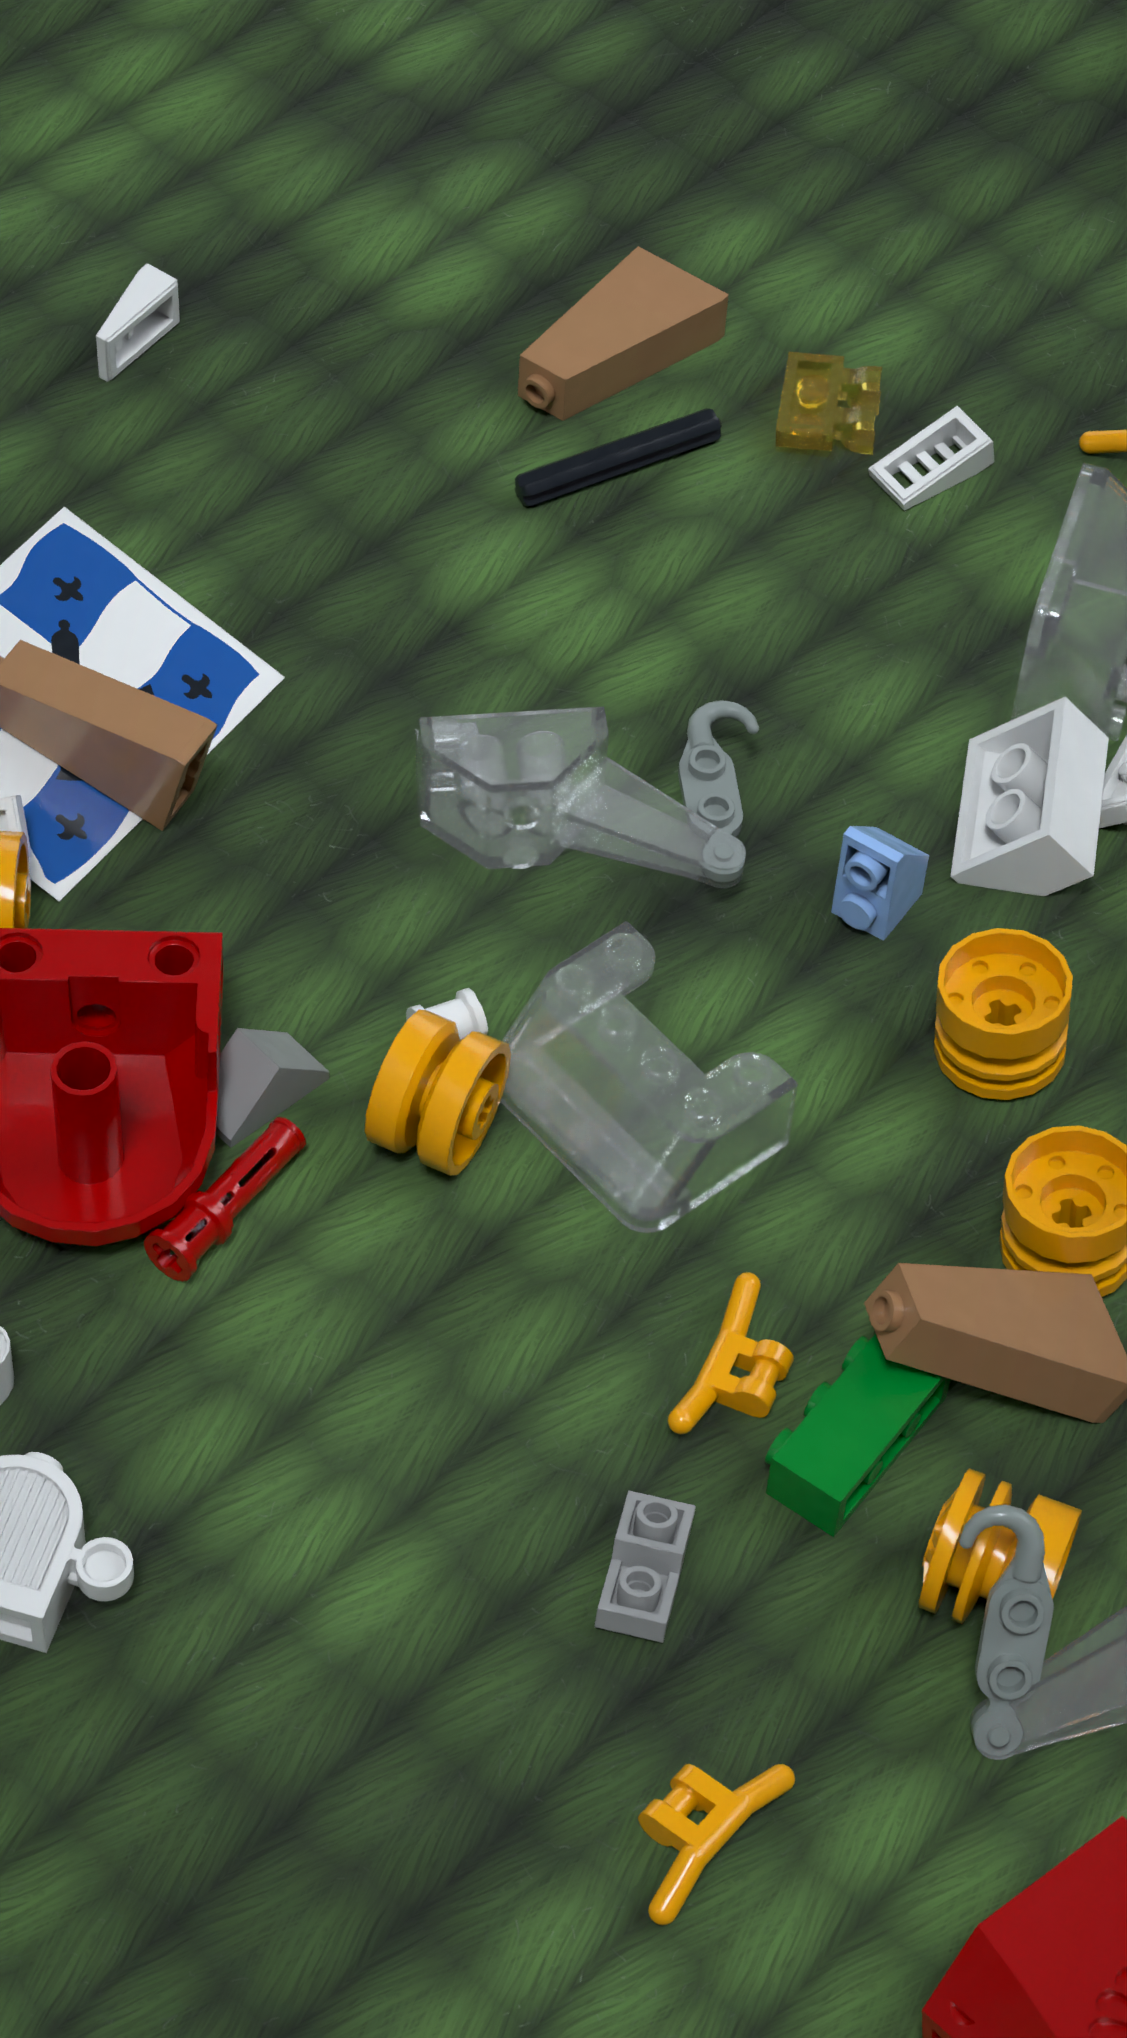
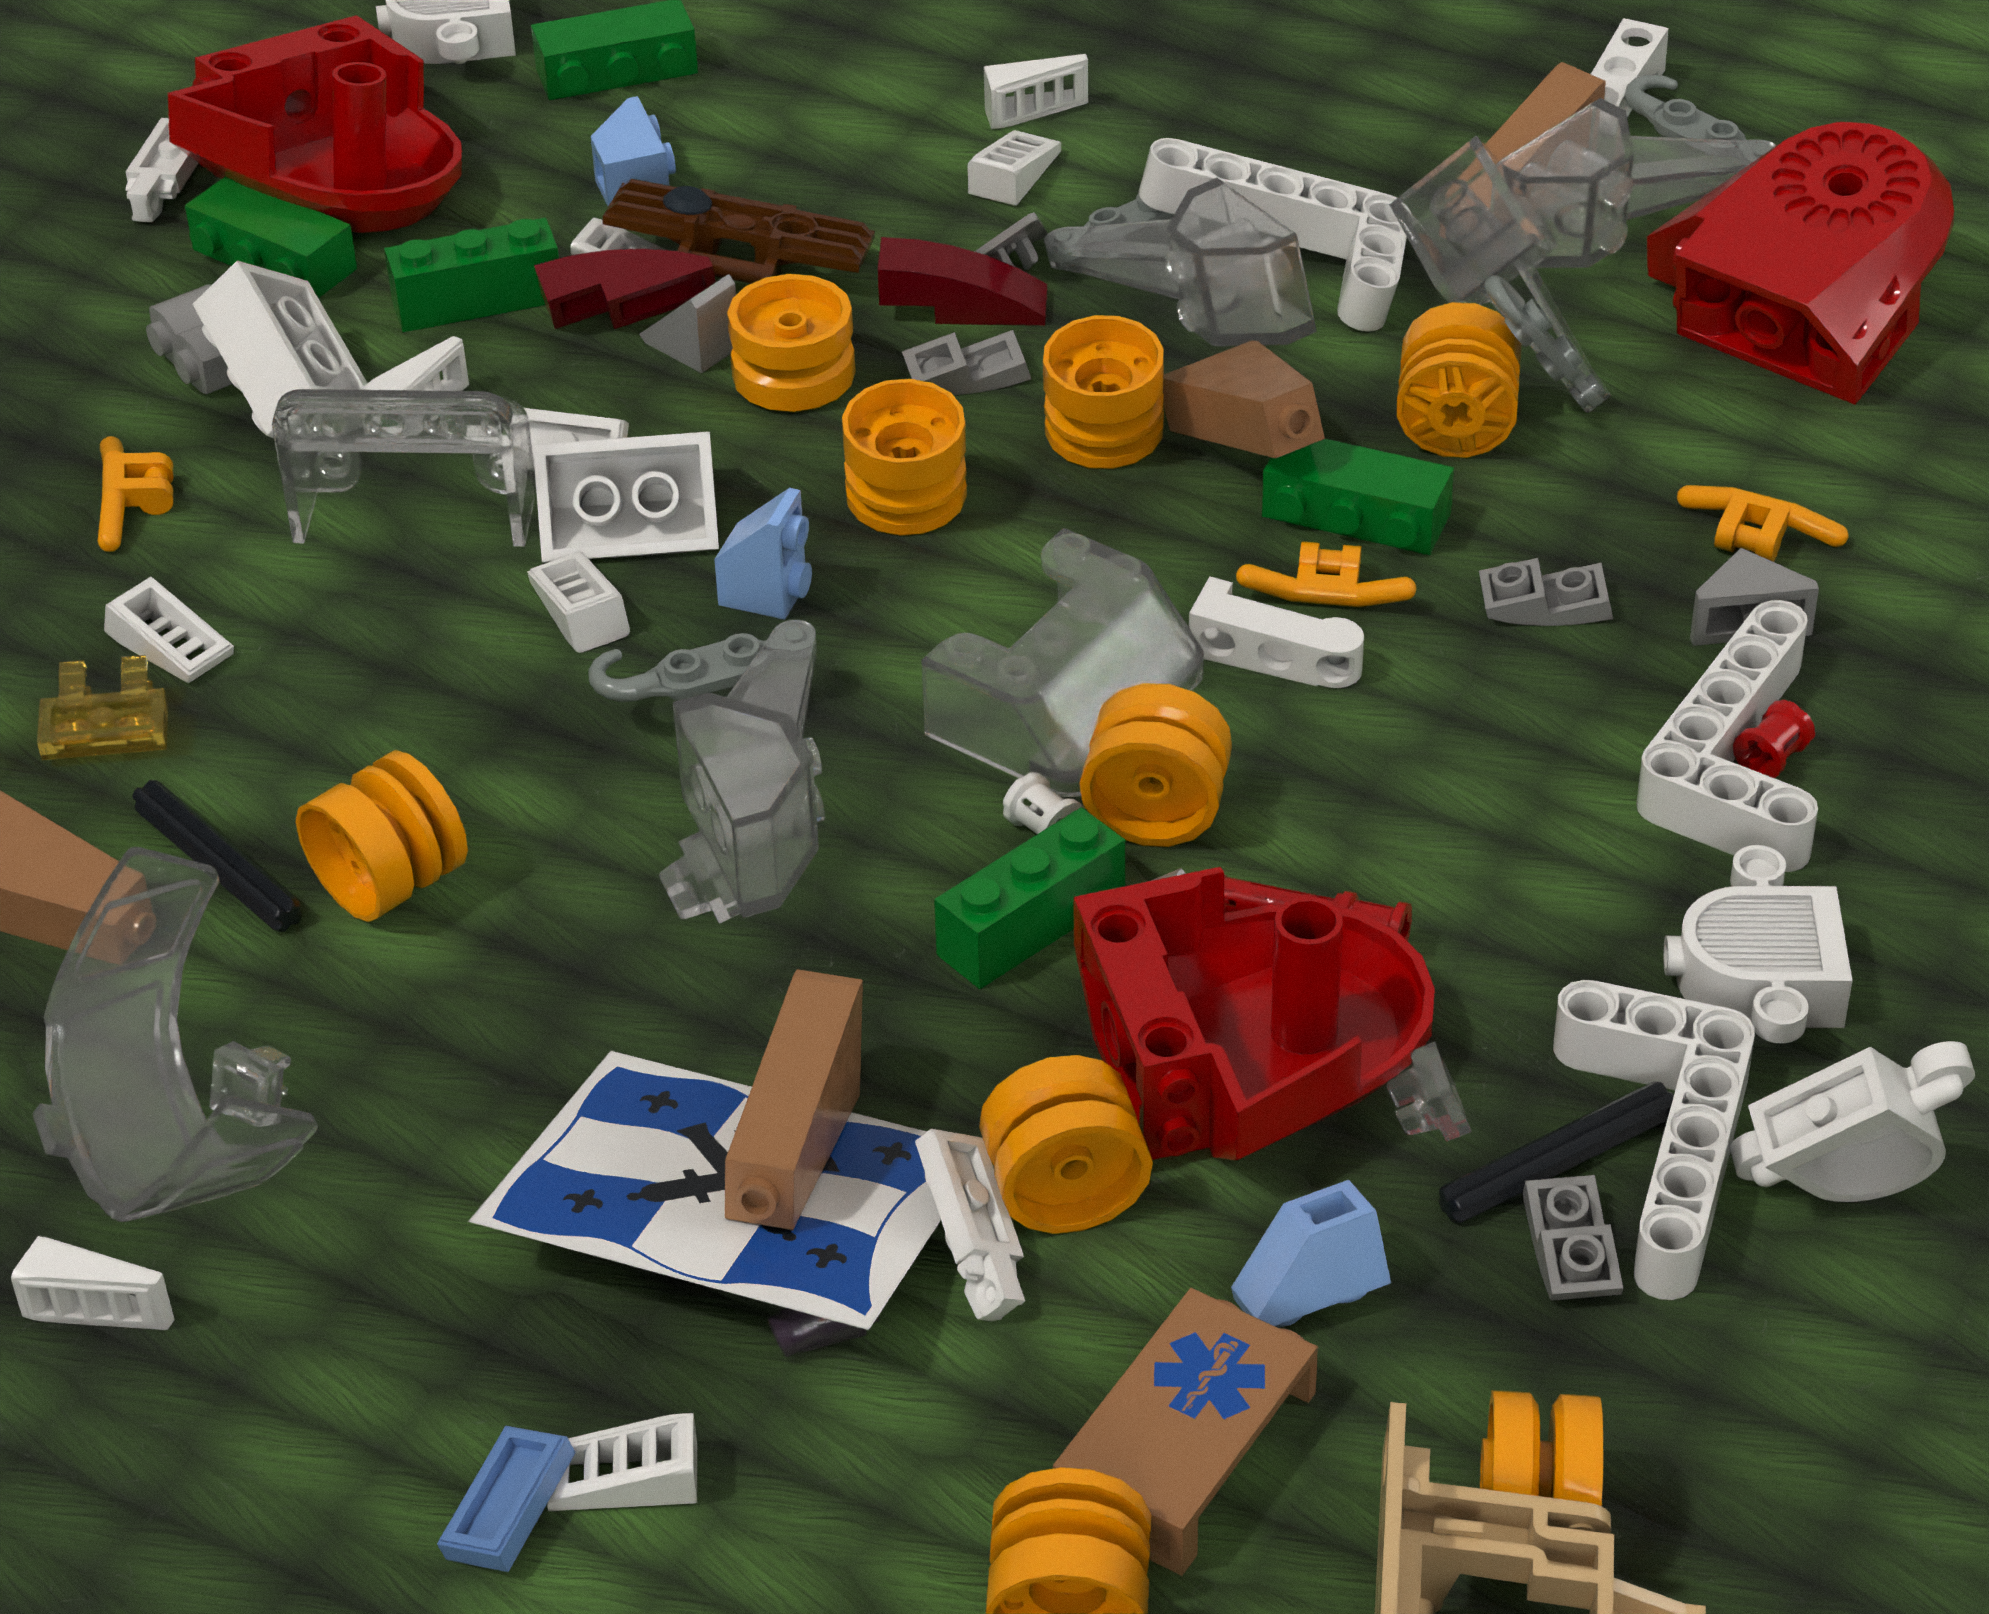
camera: 100 degrees left, 10 degrees down
none -> clear piece [32,847,318,1222]
none -> clear tile [209,1041,291,1135]
none -> light orange wheel [296,750,468,922]
none -> white slope [527,551,630,653]
none -> green brick [934,807,1125,990]
none -> white leg [1189,576,1364,688]
none -> white beam [1636,600,1818,872]
none -> light grey slope [1690,548,1819,646]
none -> red bush [1733,700,1815,778]

